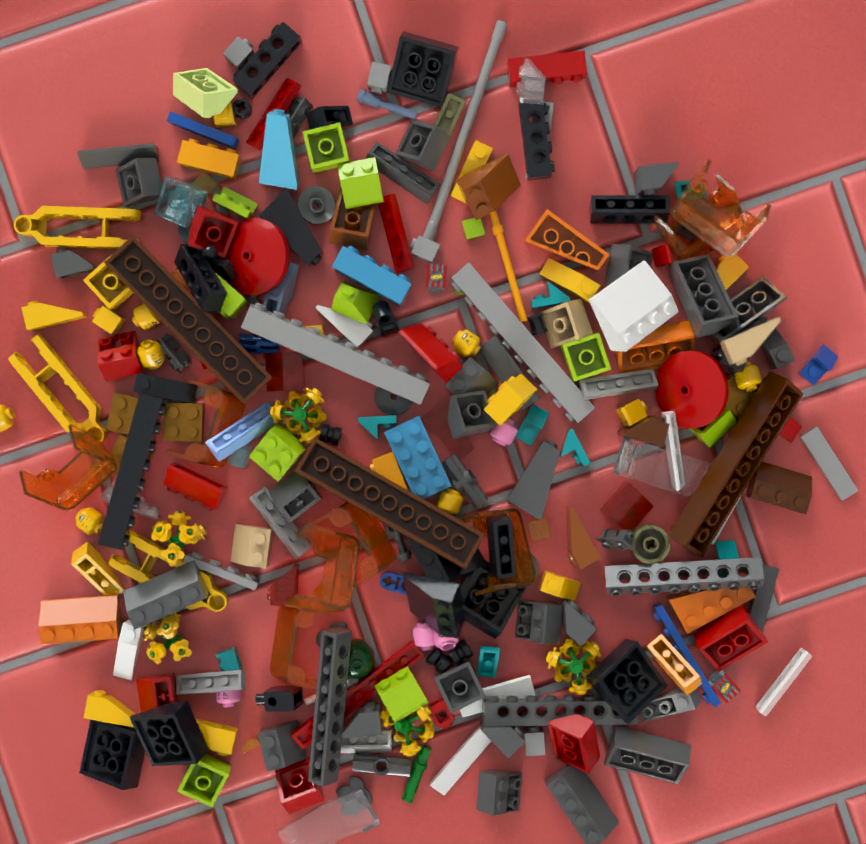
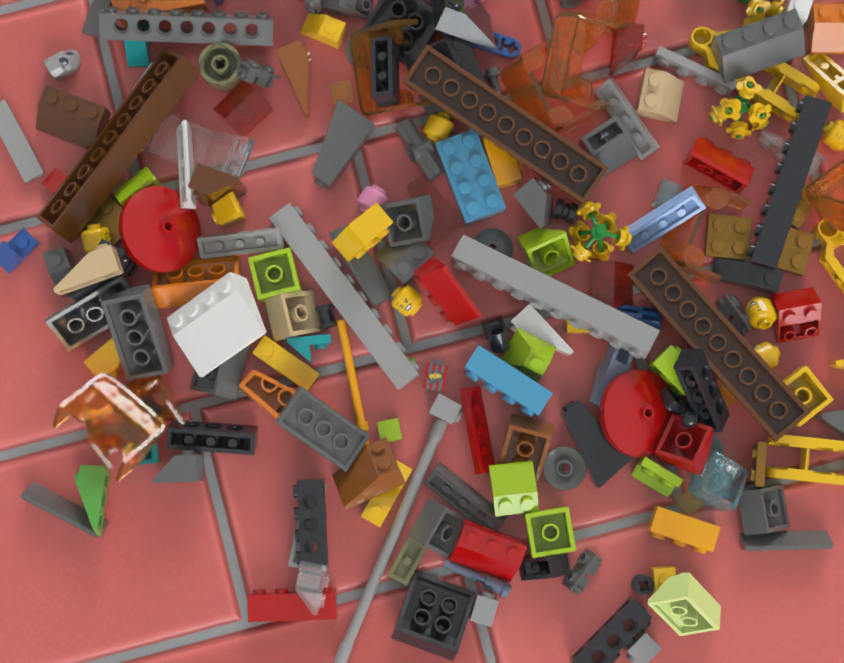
camera: 175 degrees left, 5 degrees down
yellow brick [92,306,126,335] -> none
blue beam [166,112,239,149] -> none
red plate [246,78,301,151] -> none
lime brick [249,423,307,481] -> none
medium azure slope [259,109,300,190] -> none
teal slope [358,415,397,439] -> none
teal slope [515,404,549,446] -> none
teal slope [559,429,591,466] -> none
red slope [651,244,673,267] -> none
none -> dark grey slope [20,483,109,537]
none -> light grey rock [43,49,81,82]
none -> bright green slope [75,465,110,536]
none -> dark grey tile [274,386,370,472]
none -> red slope [449,519,527,582]
none -> dark grey slope [513,177,554,228]
none -> lime slope [518,228,576,277]
none -> pearl gold plate [750,442,767,487]

